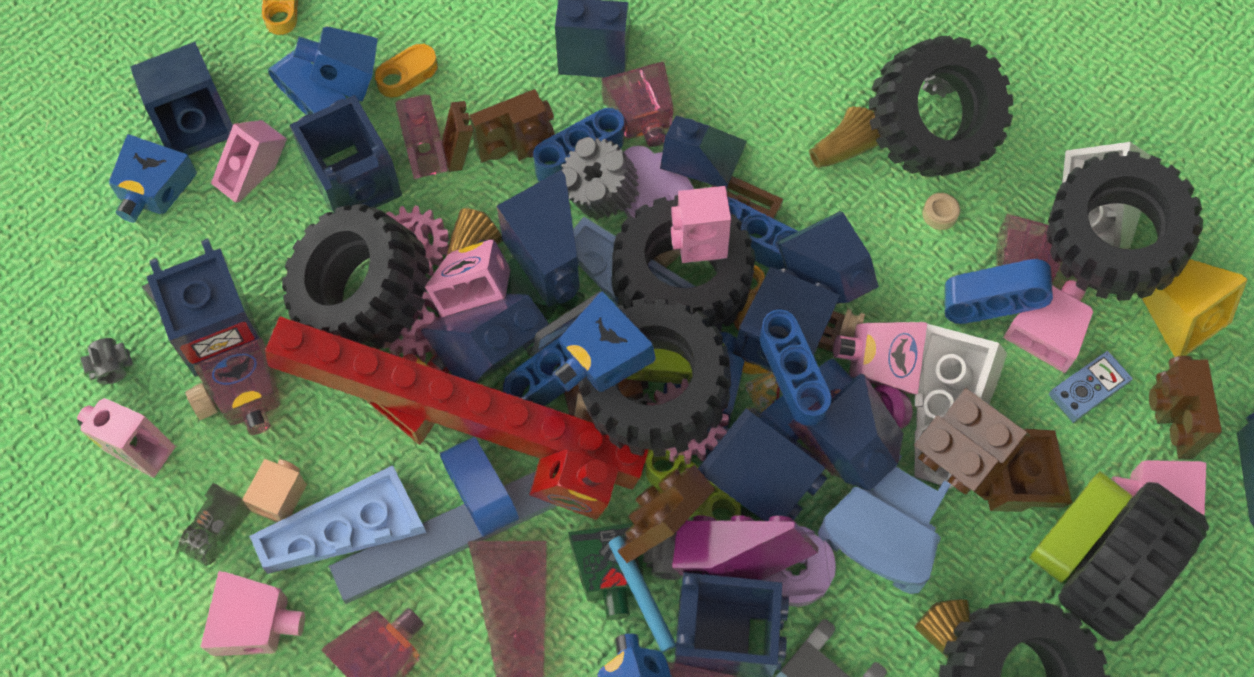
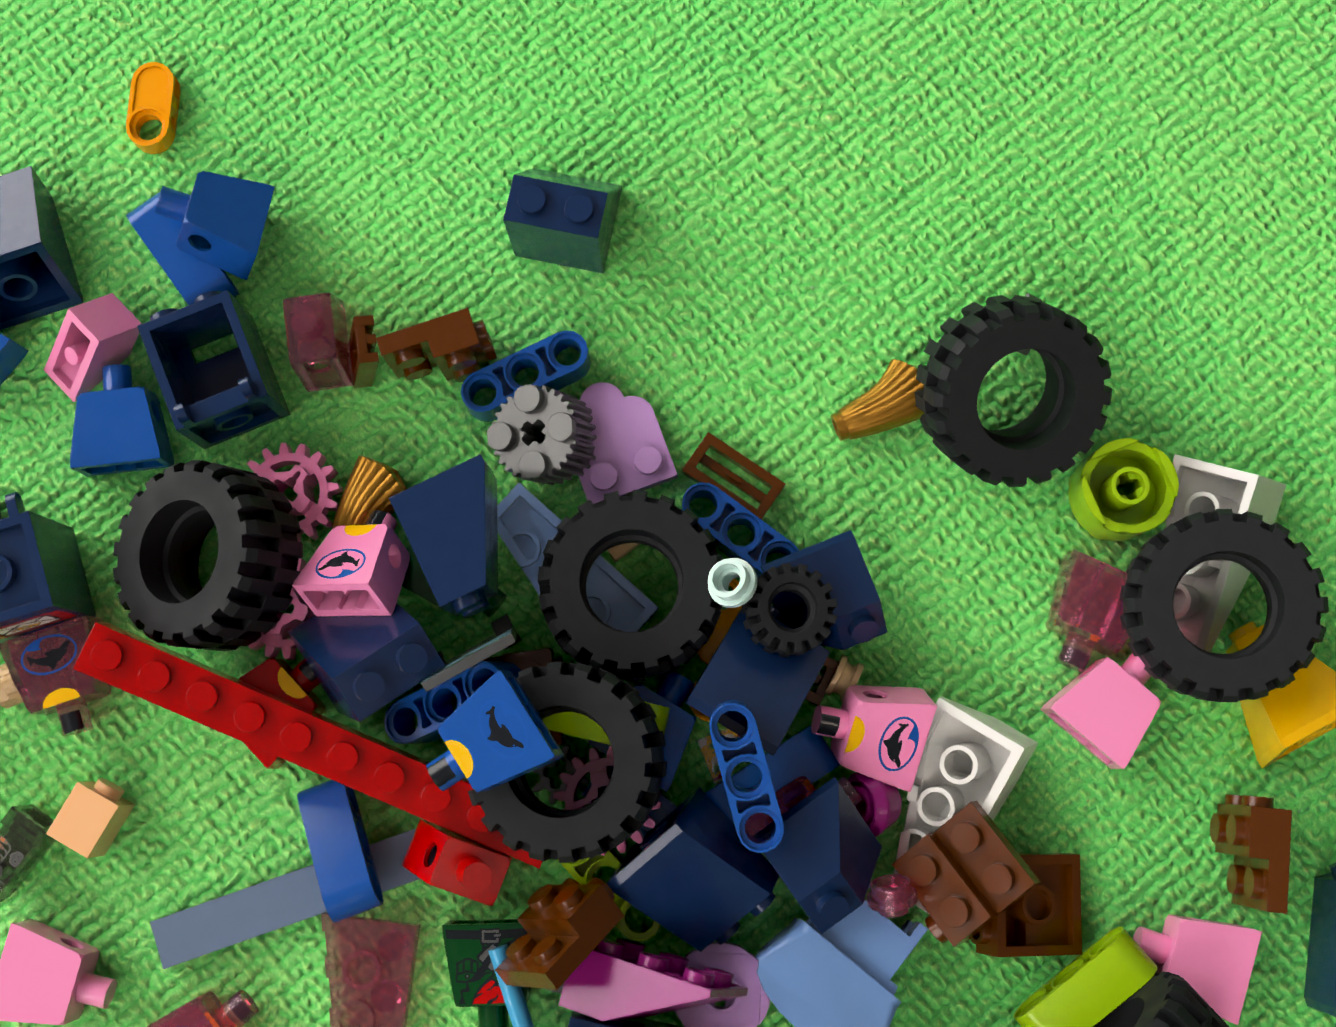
camera: 10 degrees right, 15 degrees up
light blue wing [249,465,426,574] -> none
light orange piece [375,44,438,98] -> none
clear pink torso [601,61,673,147] -> none
dark blue slope [660,115,747,189] -> none
bright pink brick [671,186,731,263] -> none
tan tile [922,193,960,230] -> none
blue beam [945,259,1053,324] -> none
medium blue tile [1048,350,1133,423] -> none
none -> blue torso [70,364,174,477]
none -> light aqua plate [708,558,758,608]
none -> black tyre [742,562,838,657]
none -> clear pink plate [867,874,918,918]
none -> lime brick [1068,438,1179,541]

